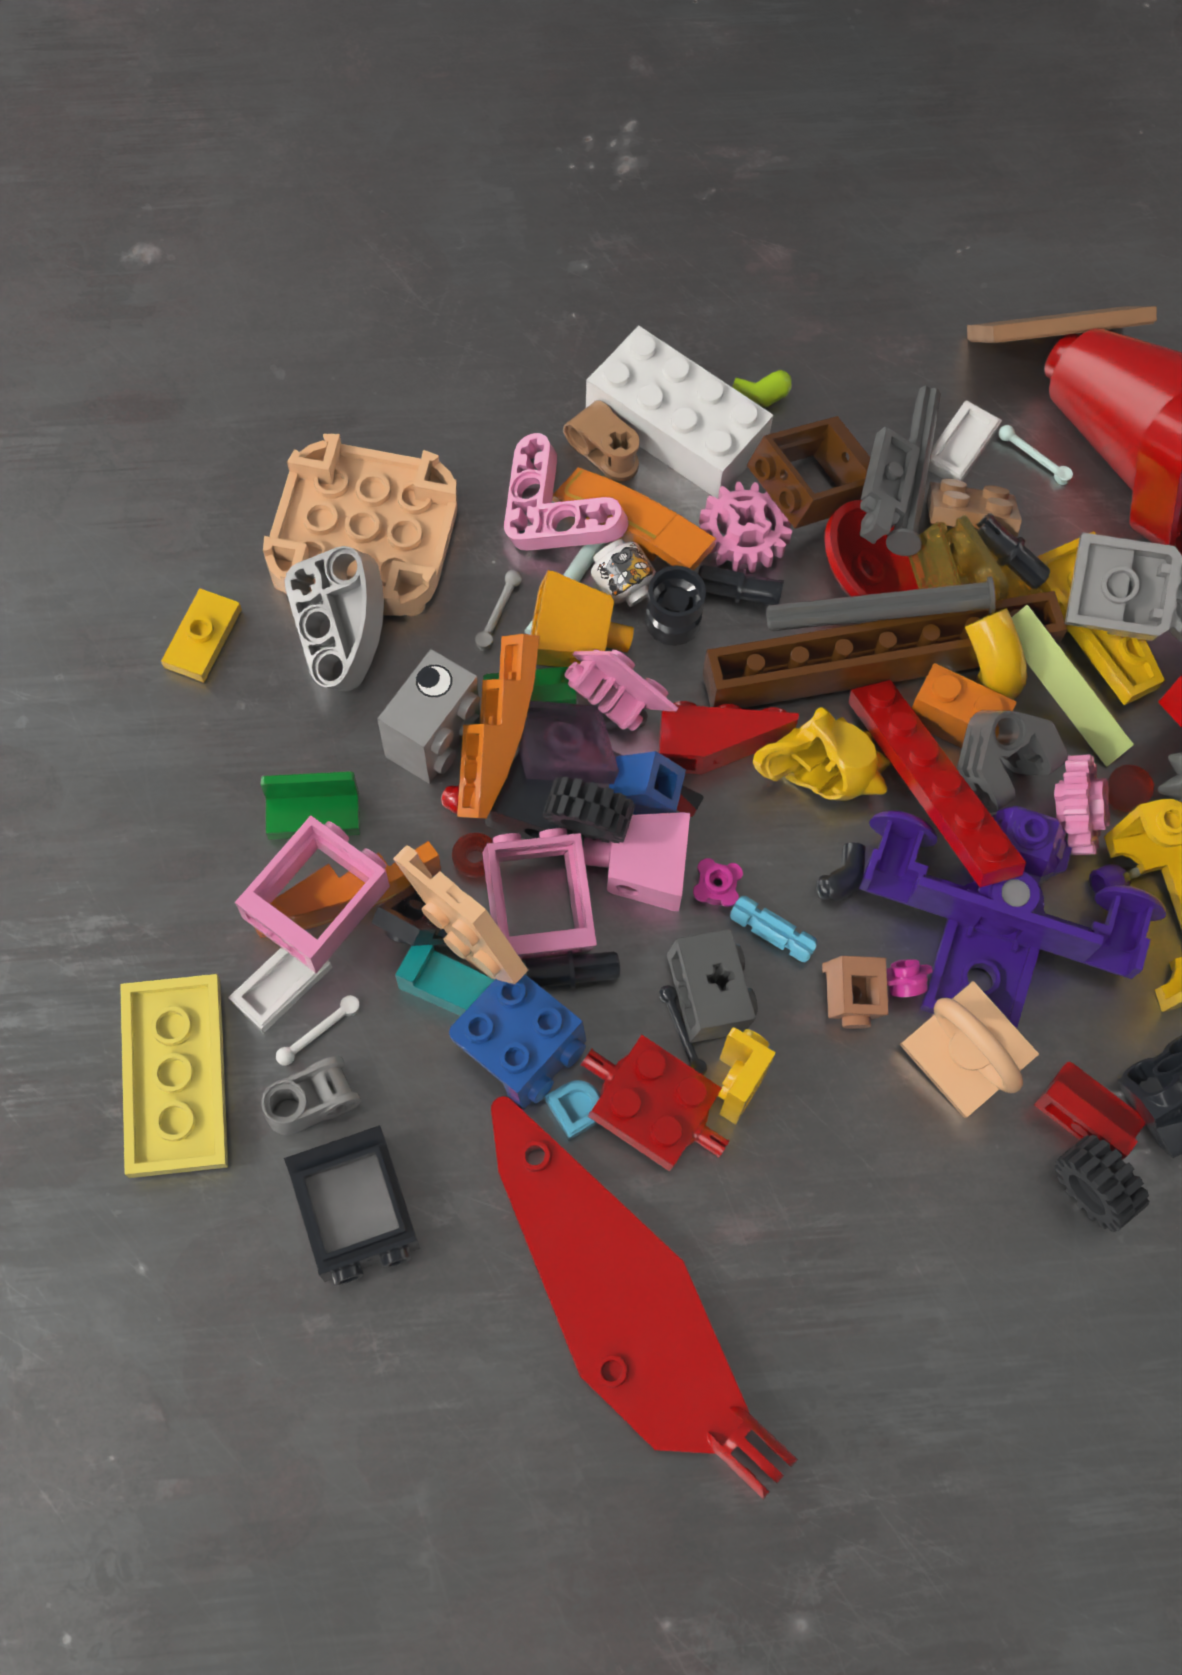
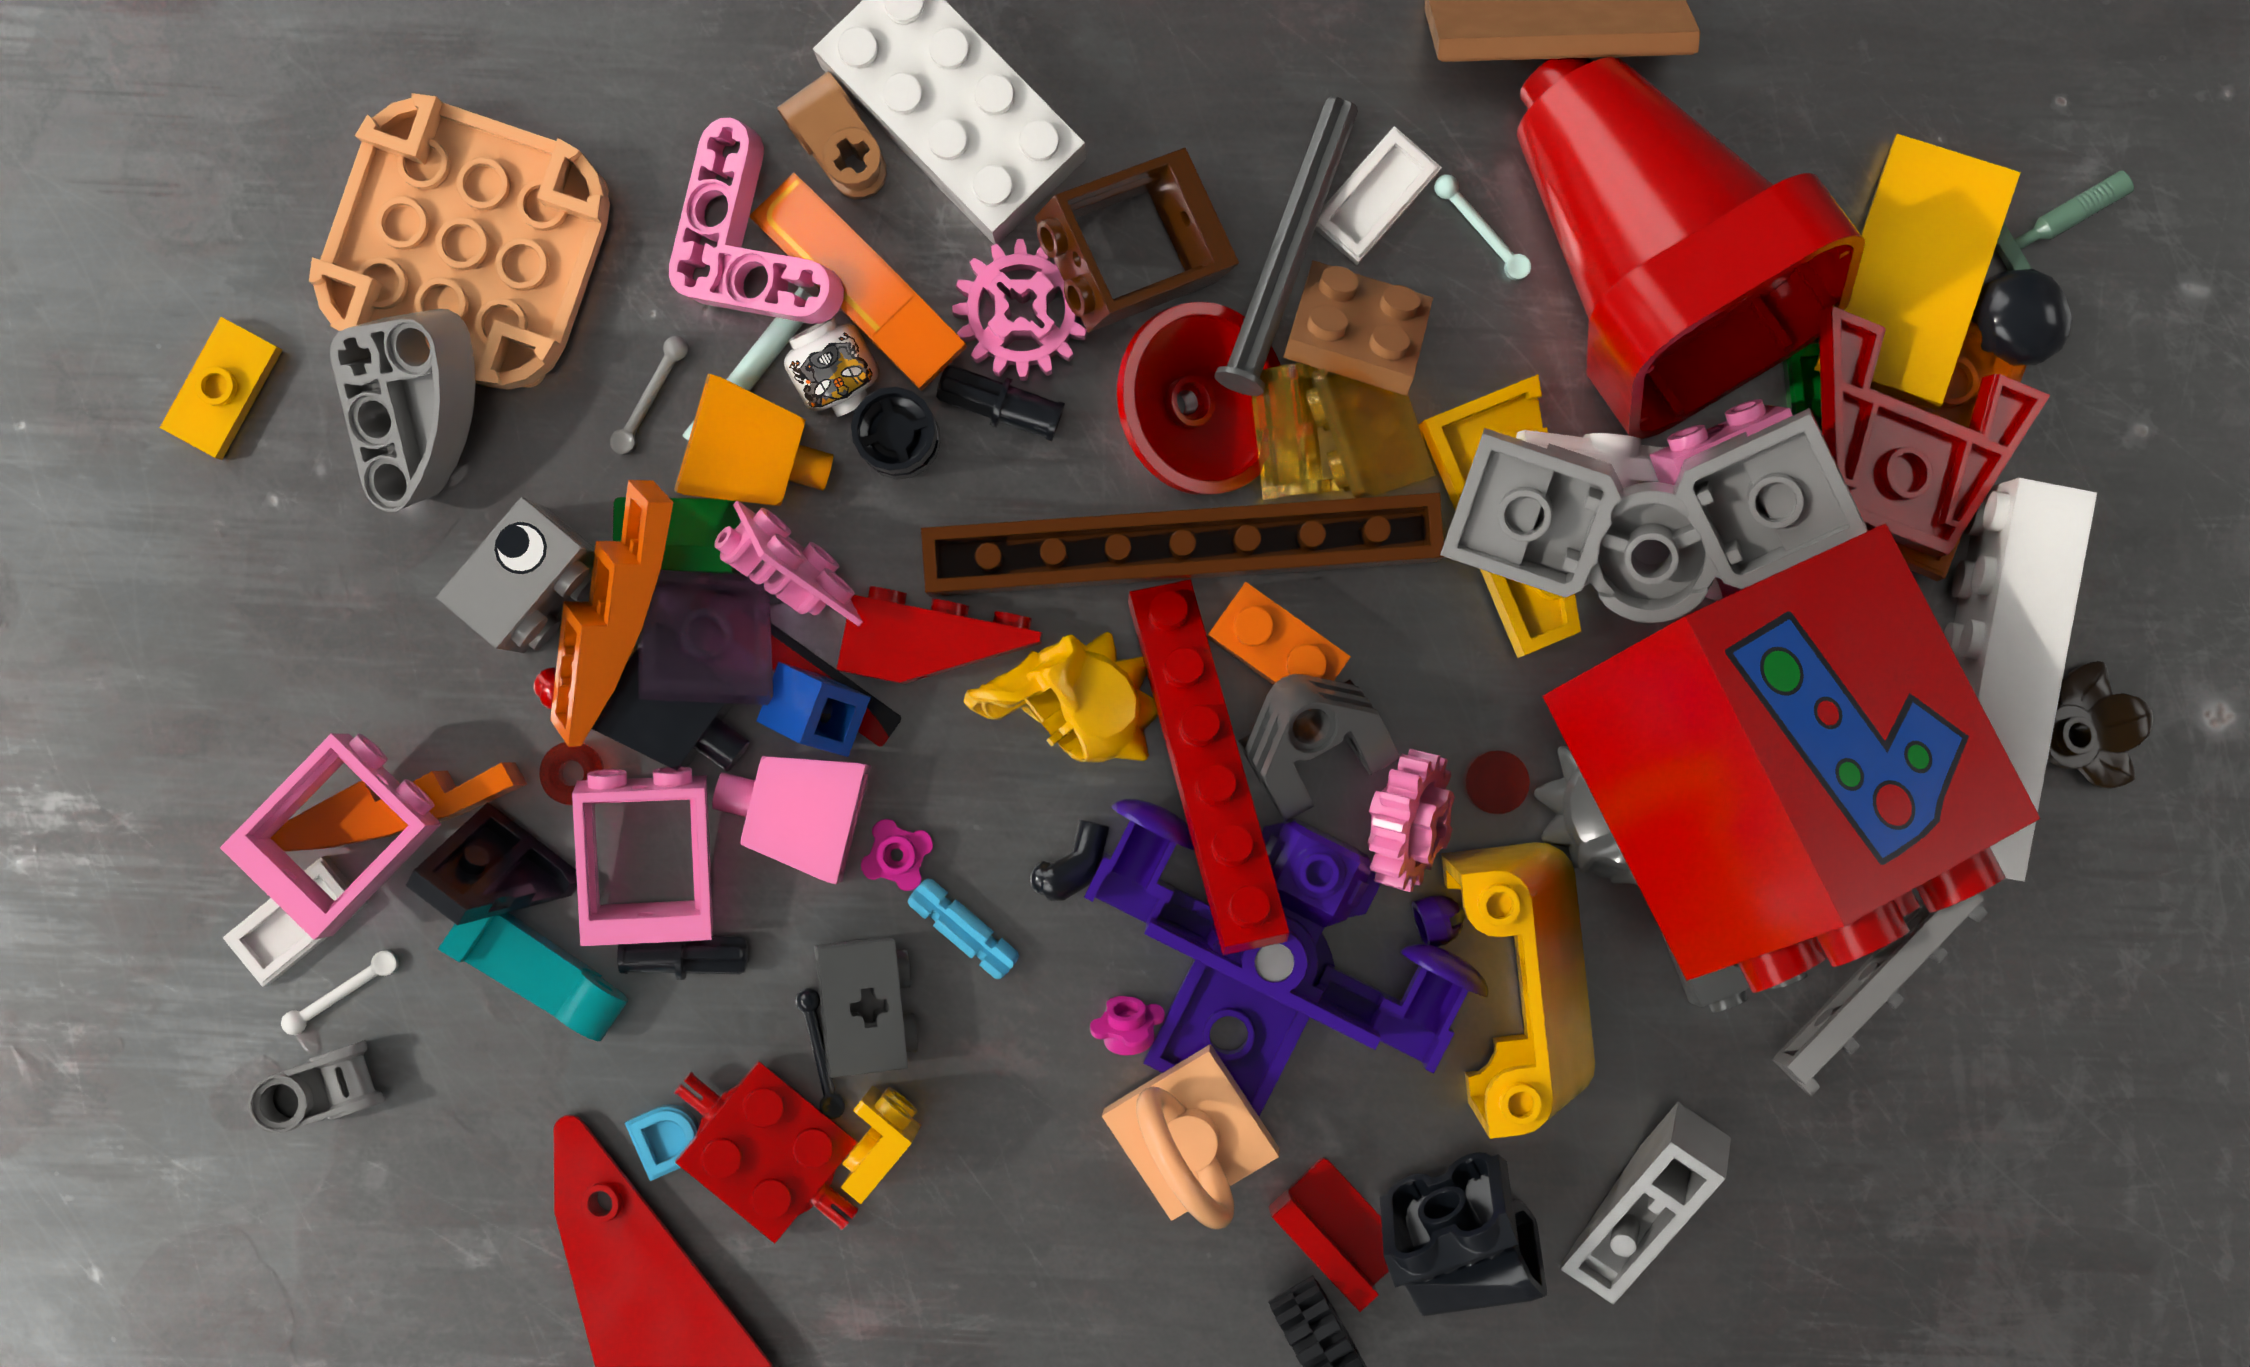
camera: 10 degrees right, 20 degrees up
light yellow plate [120,974,228,1178] -> none
green panel [261,772,360,840] -> none
window [284,1125,420,1285] -> none
light nougat wing [393,845,528,984] -> none
blue bracket [449,974,587,1110] -> none
black tyre [543,777,635,843] -> none
lime arm [732,370,792,408] -> none
dark grey axle [766,577,996,631] -> none
nougat brick [822,956,889,1029] -> none
dark grey hinge [860,426,920,544] -> none
yellow cylinder [965,608,1027,700] -> none
black axle [970,513,1050,589] -> none
yellowish green sticker [1011,605,1134,767] -> none

